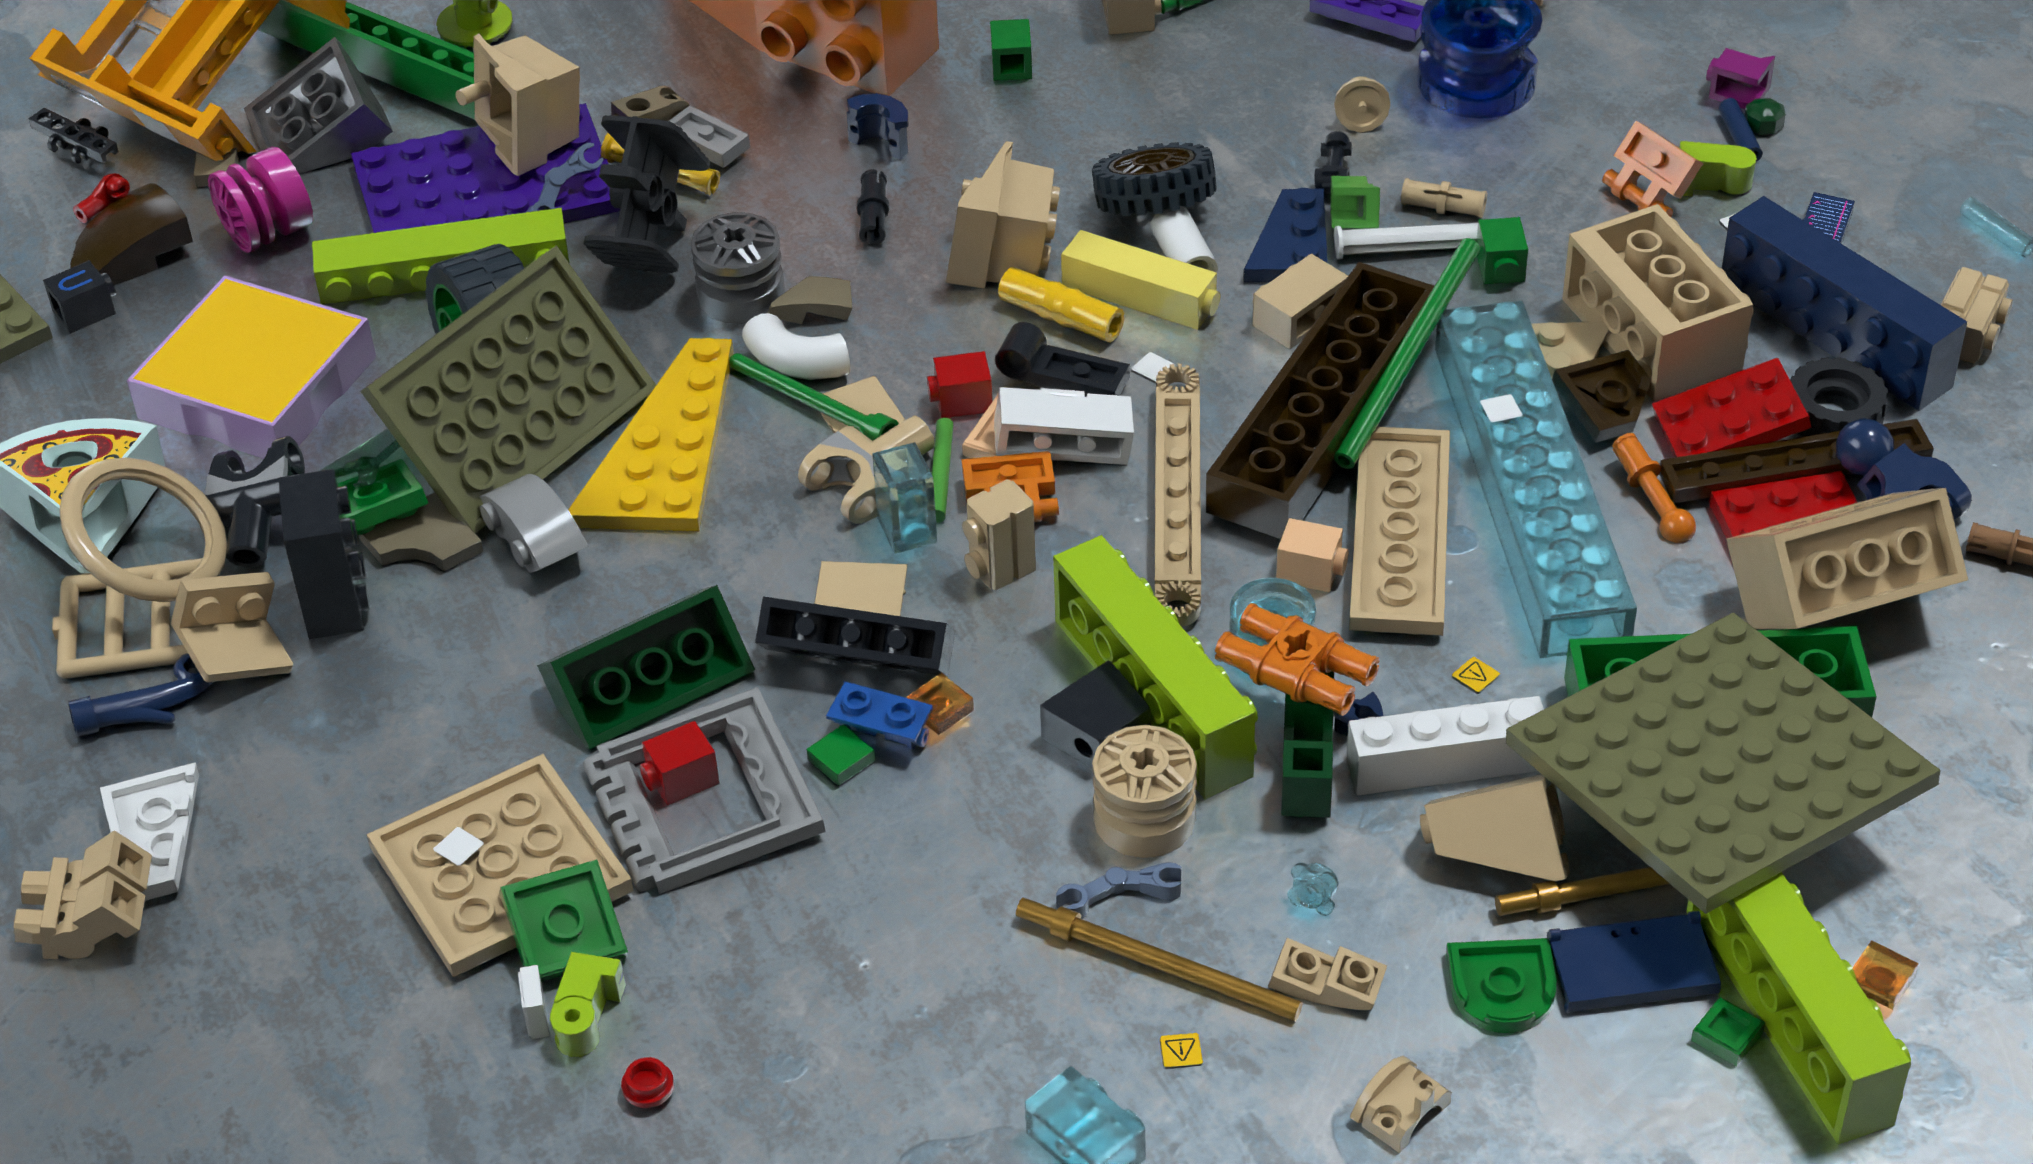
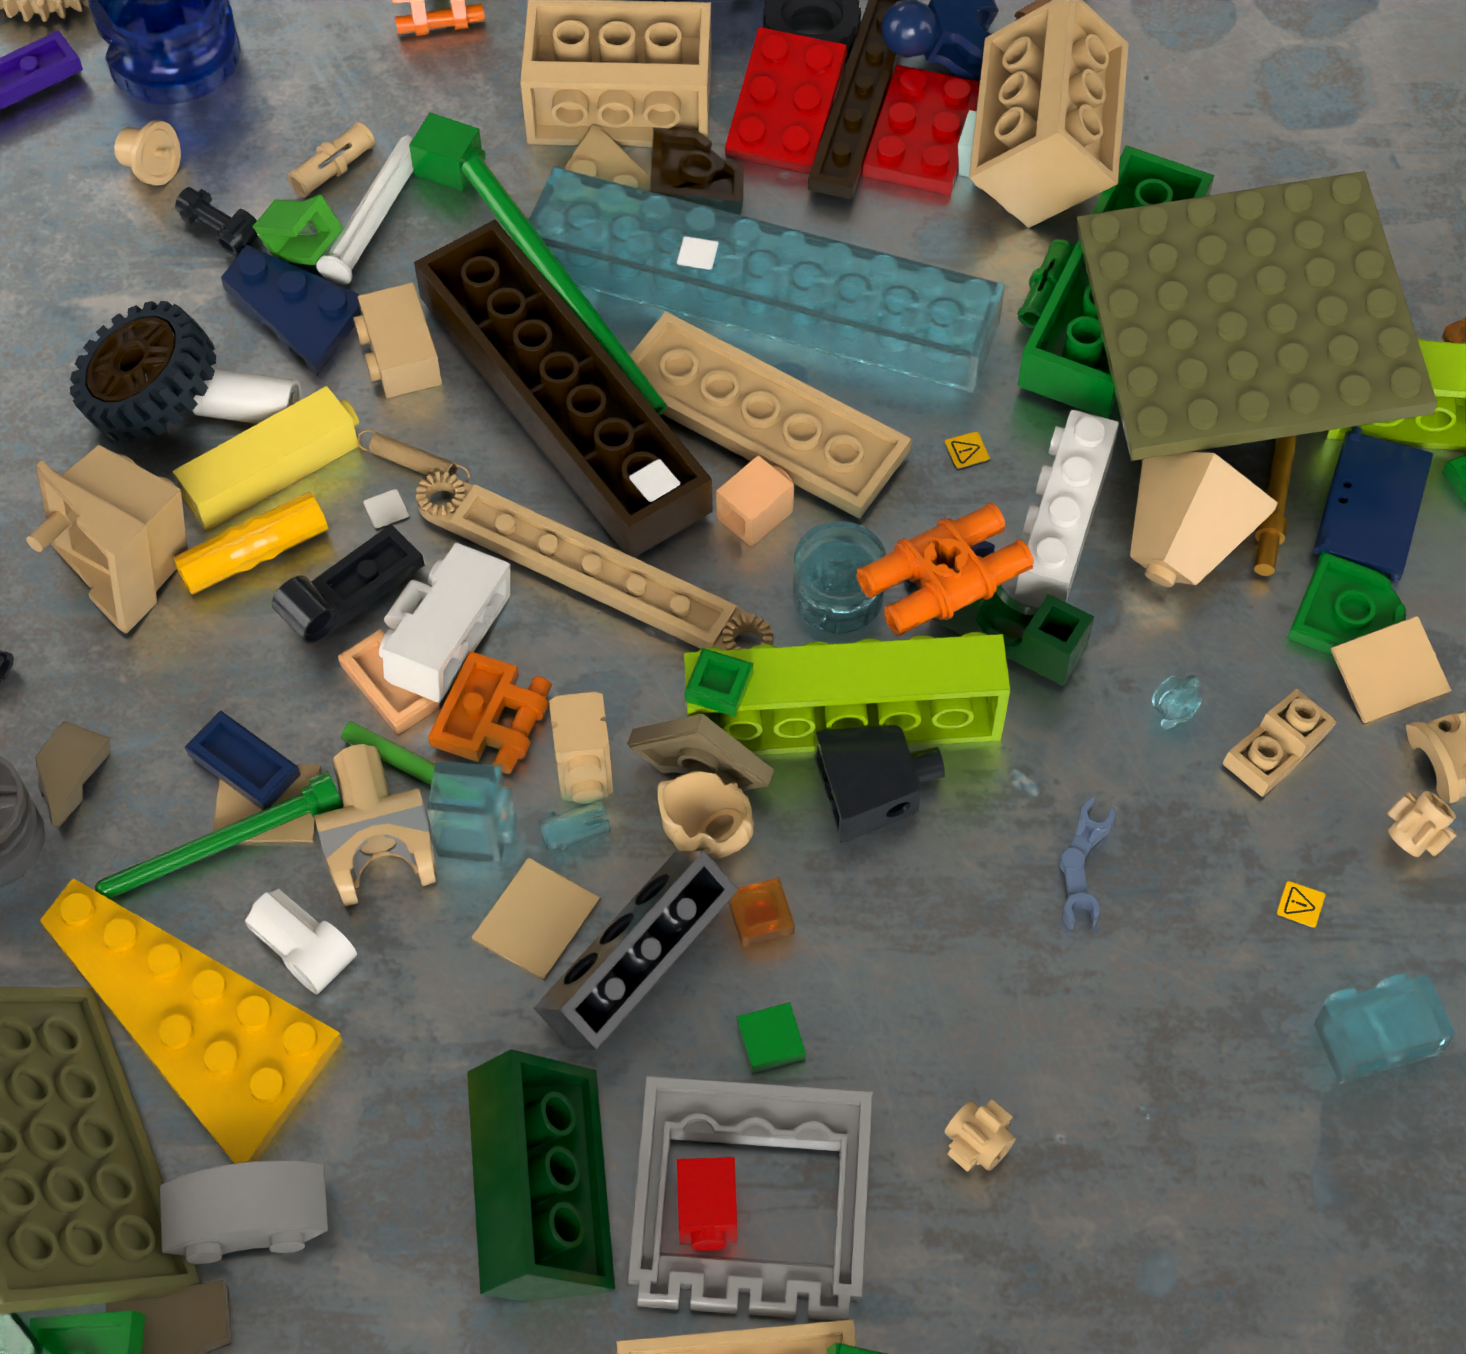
camera: 65 degrees left, 15 degrees up
white cylinder [742,313,850,380] -> none
blue hinge [826,681,933,749] -> none
red brick [927,351,993,418] -> none
pearl gold bar [1016,897,1303,1021] -> none
tan wheel [1092,725,1197,858] -> none
orange pin [1612,433,1696,543] -> none
none -> dark blue tile [185,710,301,810]
none -> white piece [245,888,357,994]
none -> tan piece [357,429,470,483]
none -> clear light blue pin [539,799,611,852]
none -> dark tan tile [627,713,775,791]
none -> white sticker [629,459,680,502]
none -> tan hair [657,771,755,859]
none -> green tile [684,648,753,717]
none -> tan gear [944,1099,1016,1172]
none -> tan window [1331,616,1452,724]
none -> tan gear [1387,791,1457,857]

